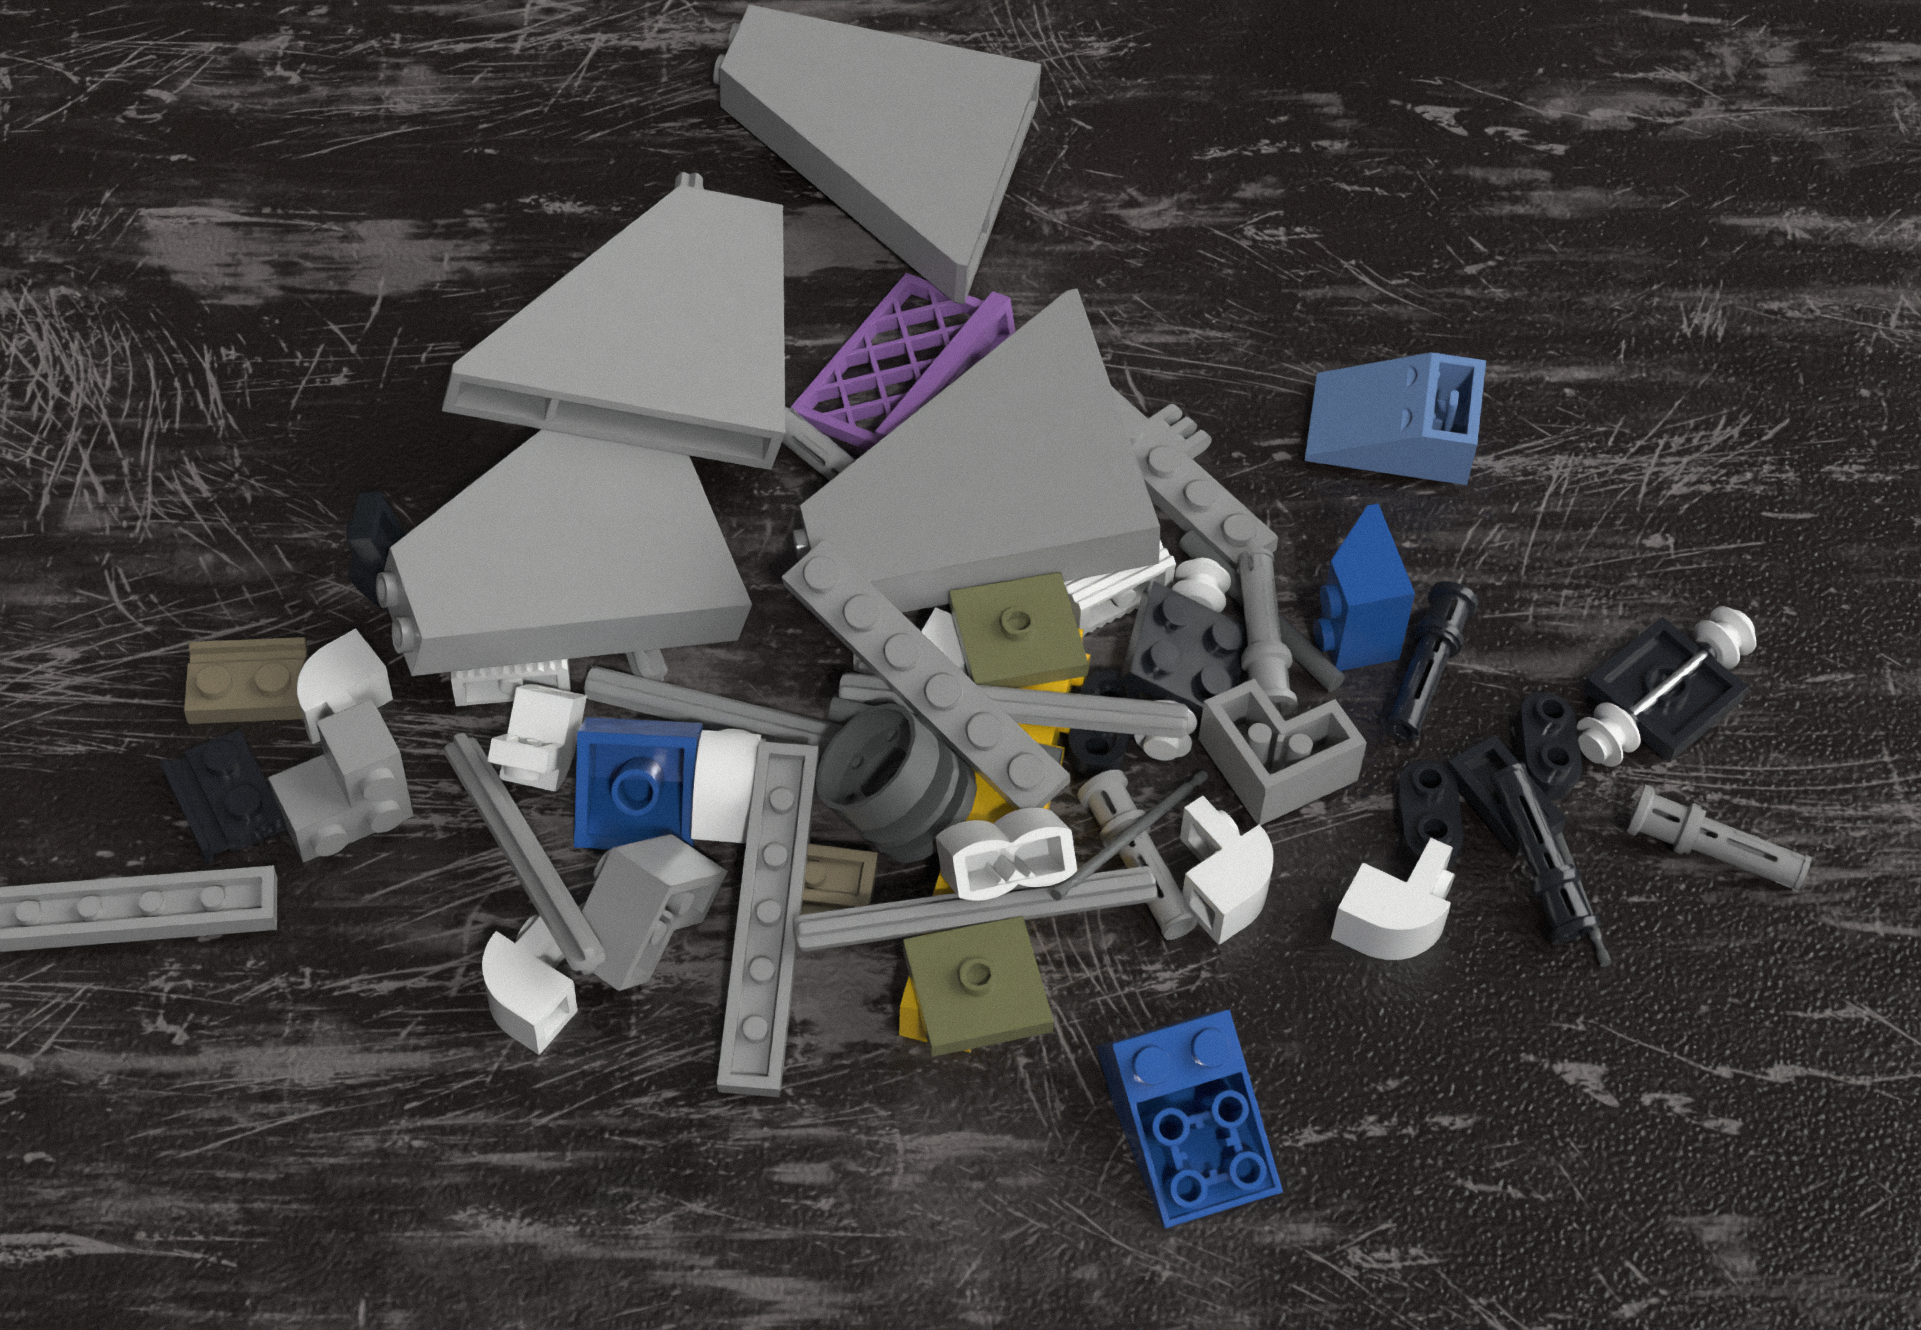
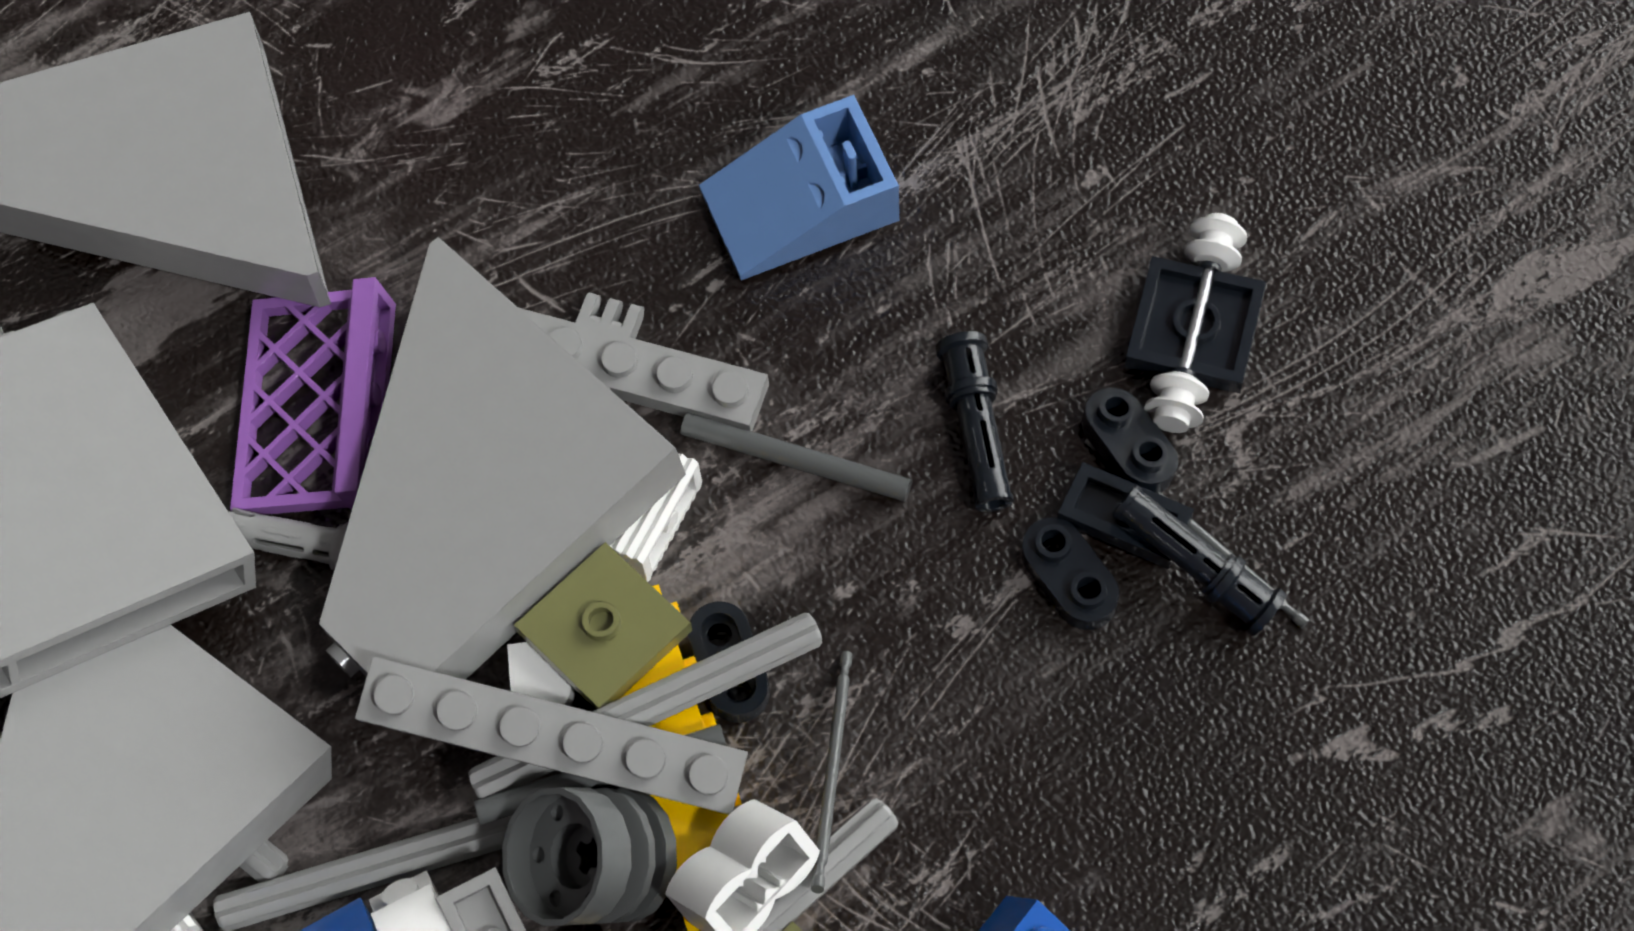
camera: 25 degrees left, 10 degrees up
light grey pin [1077,770,1198,940] -> none
black plate [1120,558,1248,761] -> none
white brick [1180,796,1273,945] -> none
light grey brick [1198,678,1367,826] -> none
light grey pin [1237,548,1298,717] -> none
blue slope [1313,503,1415,671] -> none
white brick [1331,838,1455,960] -> none
light grey pin [1626,784,1812,892] -> none

